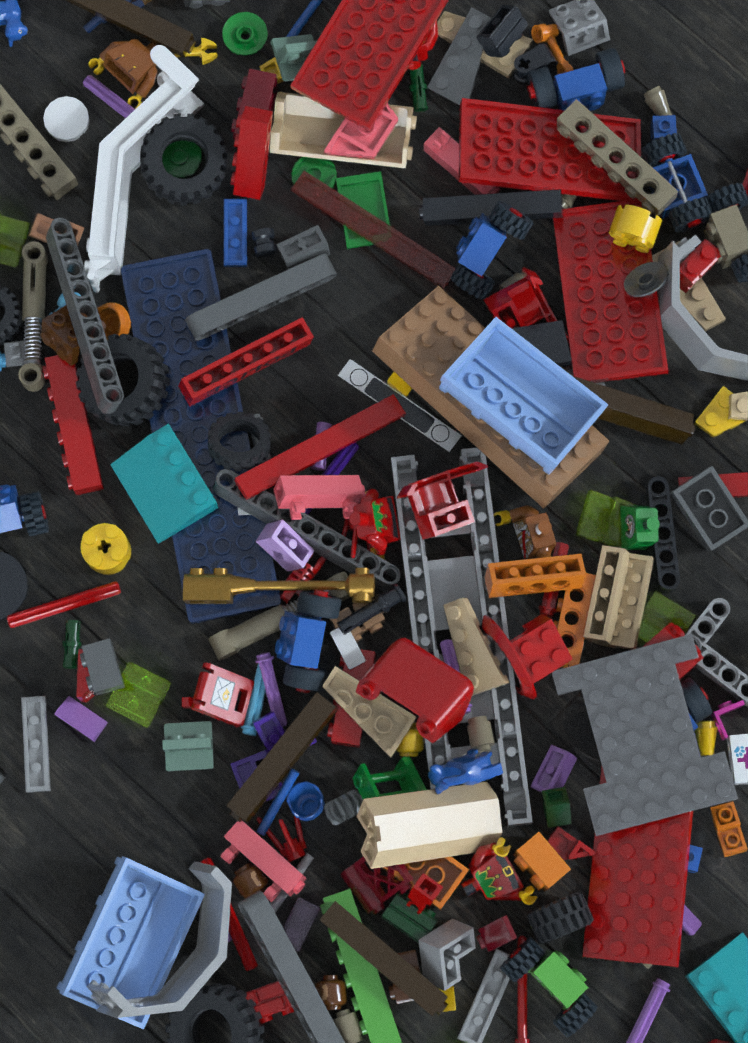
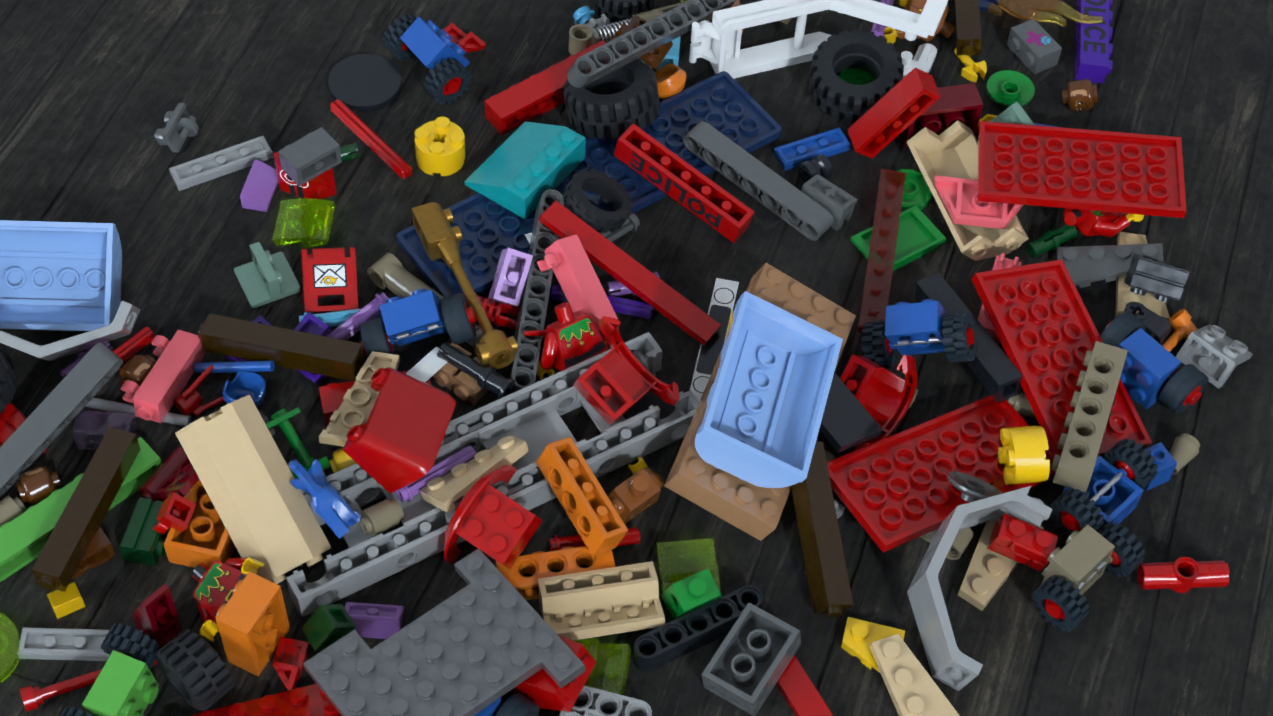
camera: 60 degrees right, 25 degrees down
light grey brick [419,919,476,991] -> none

